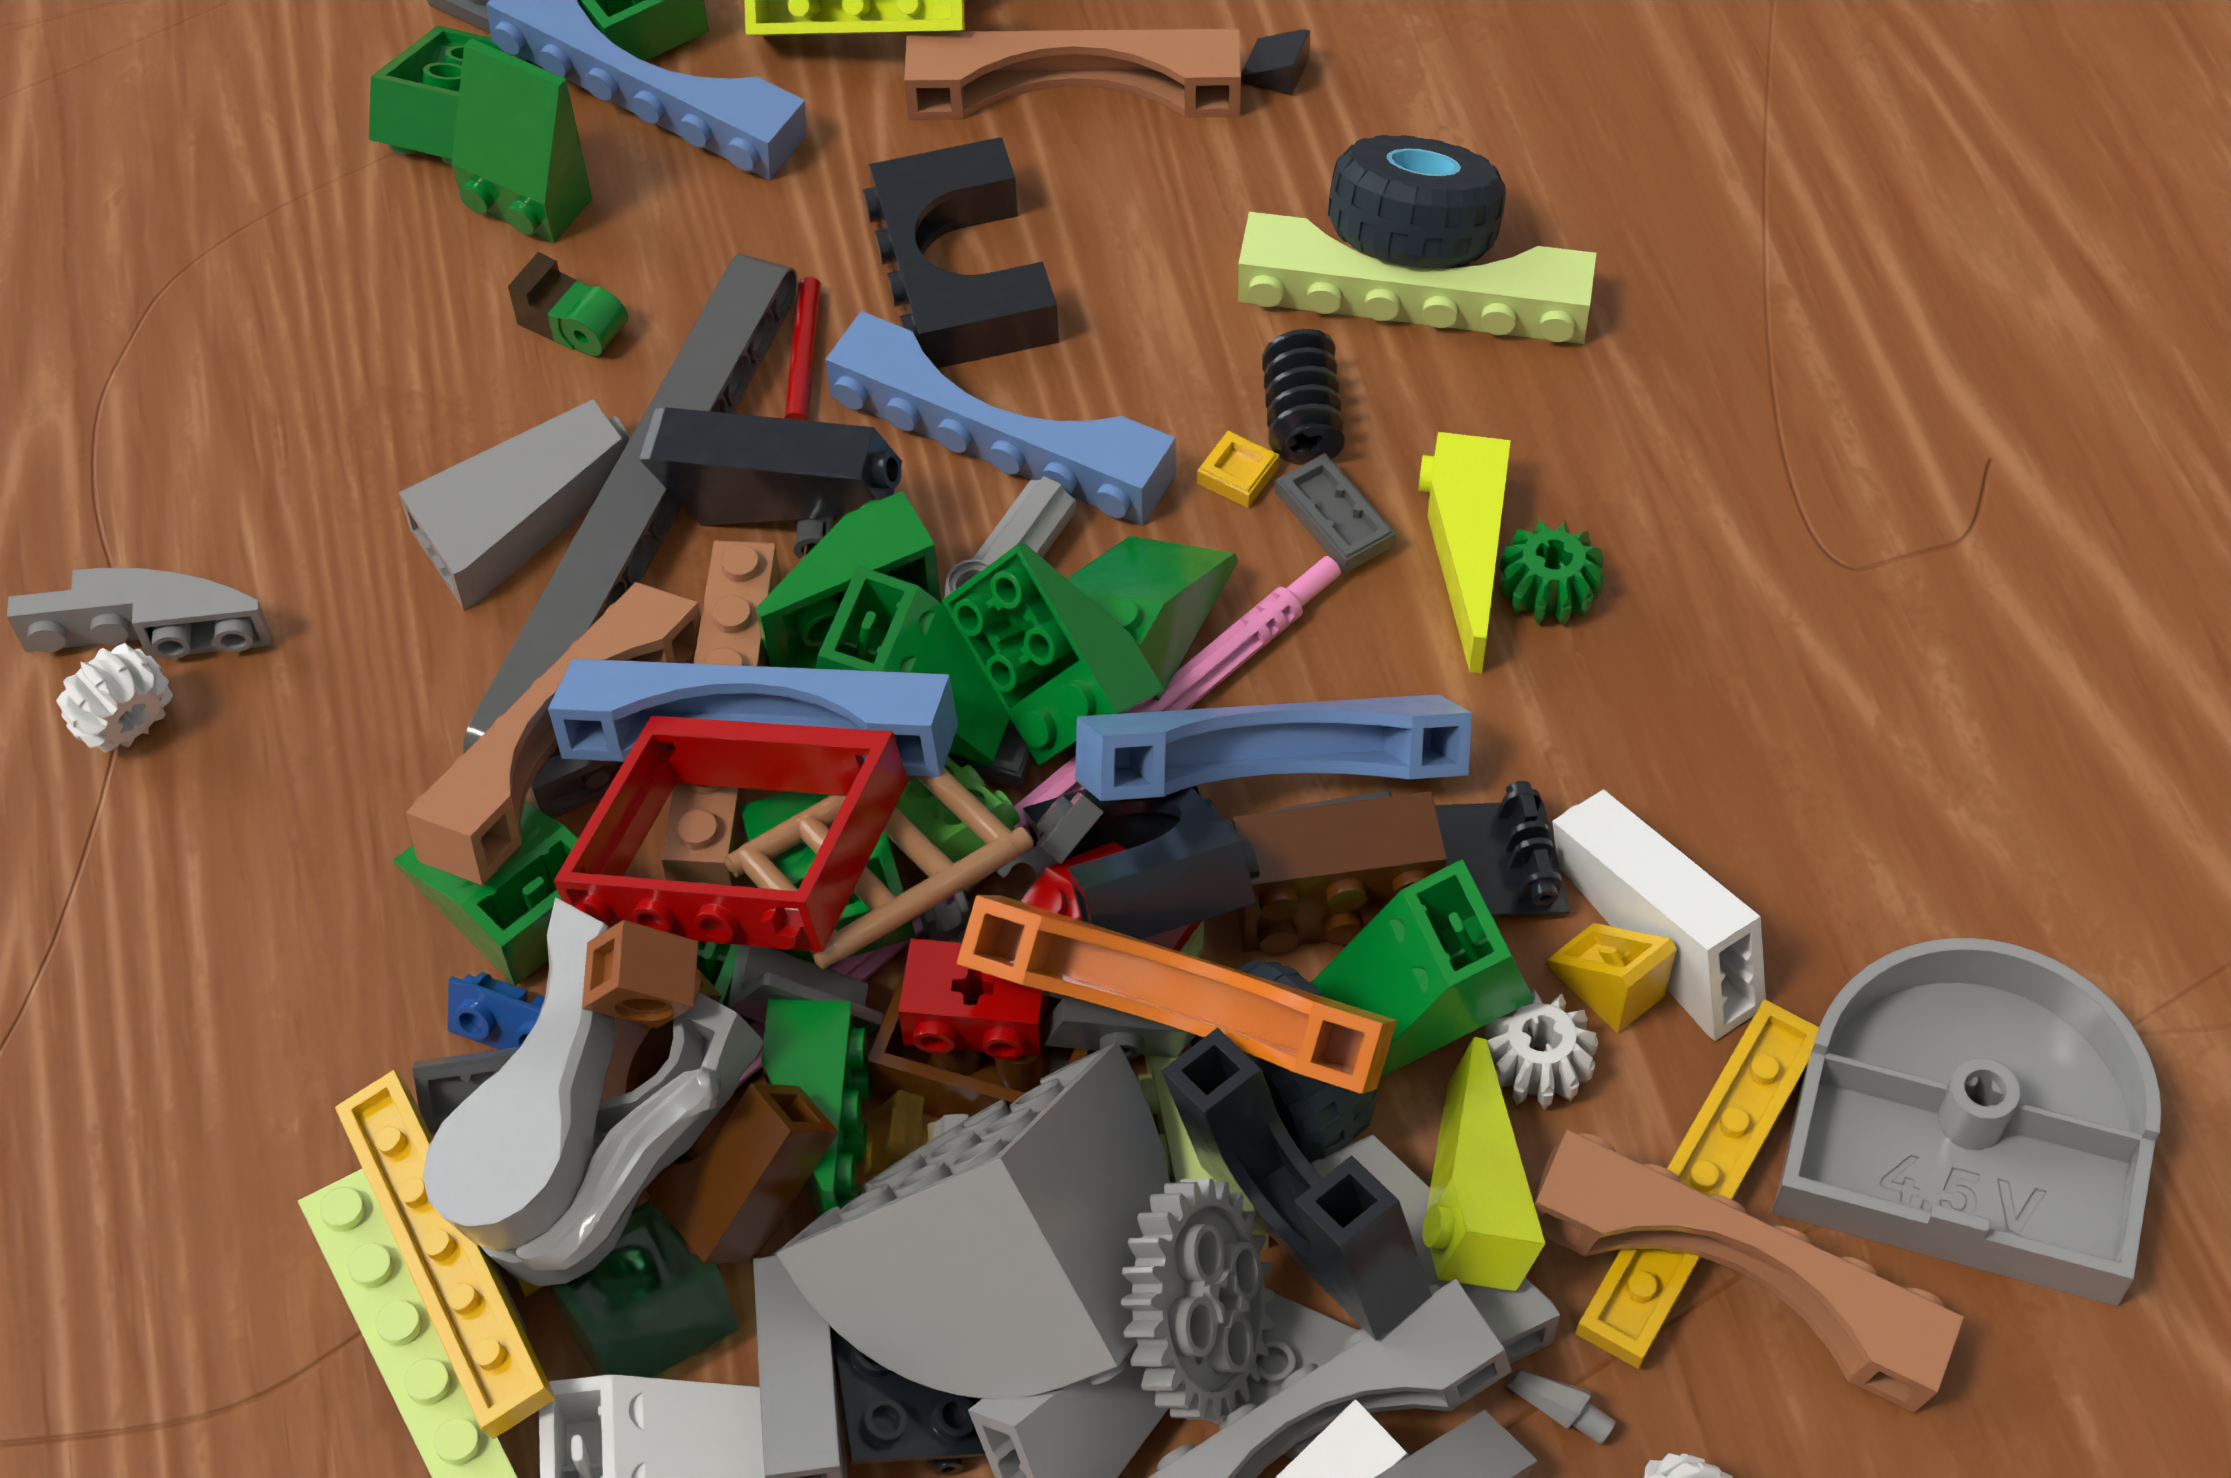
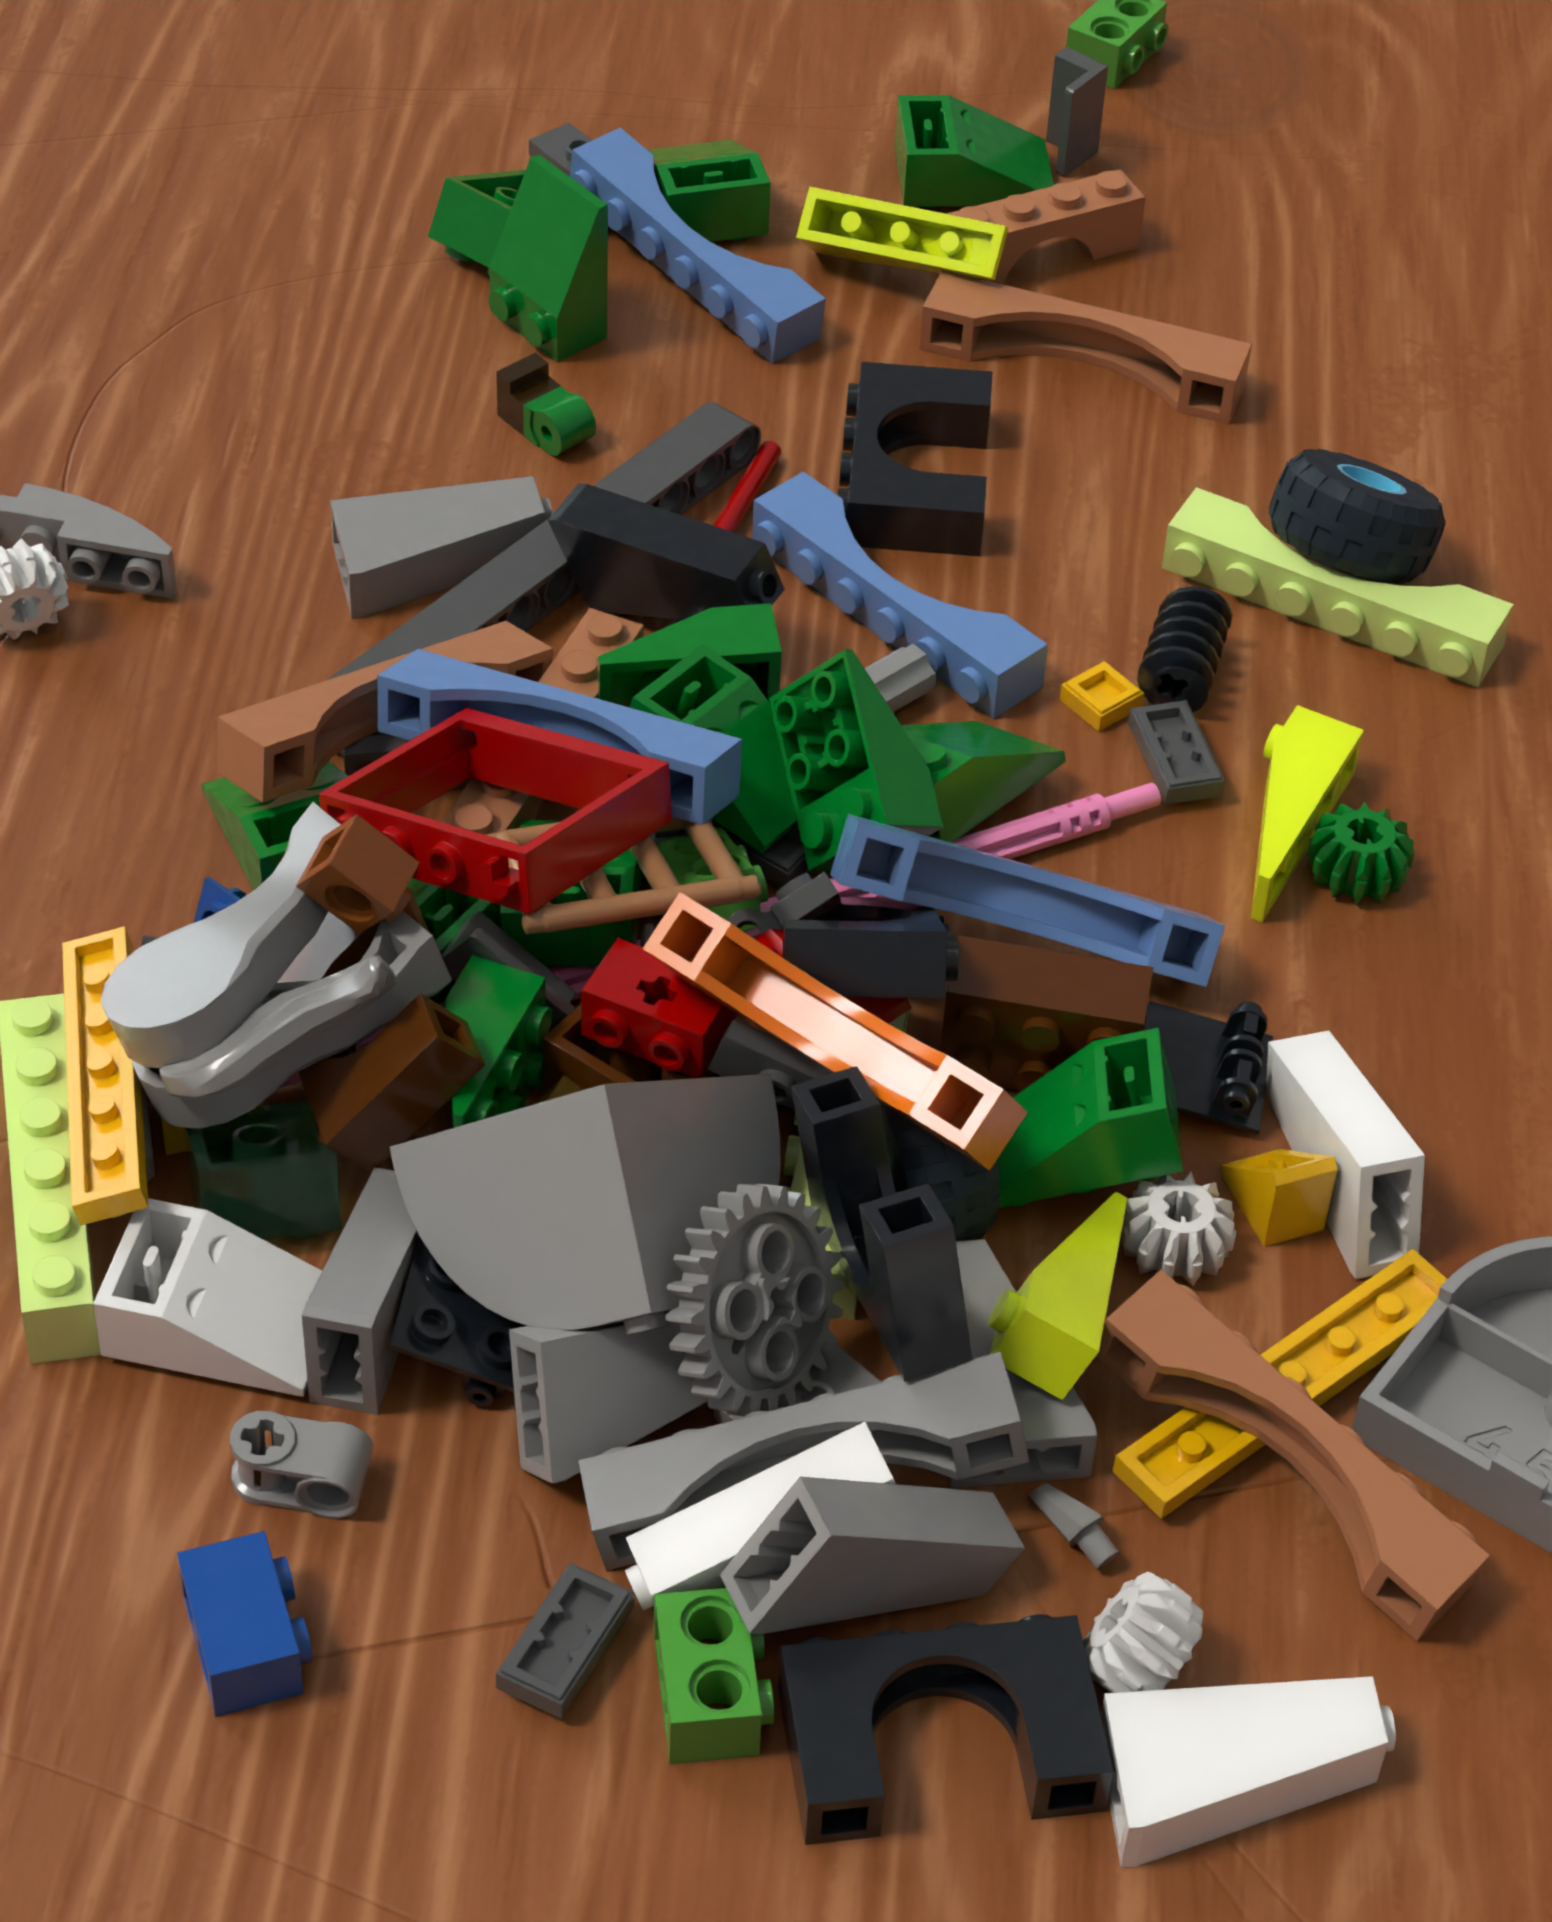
camera: 15 degrees right, 10 degrees down
black slope [1241,29,1310,95] -> none

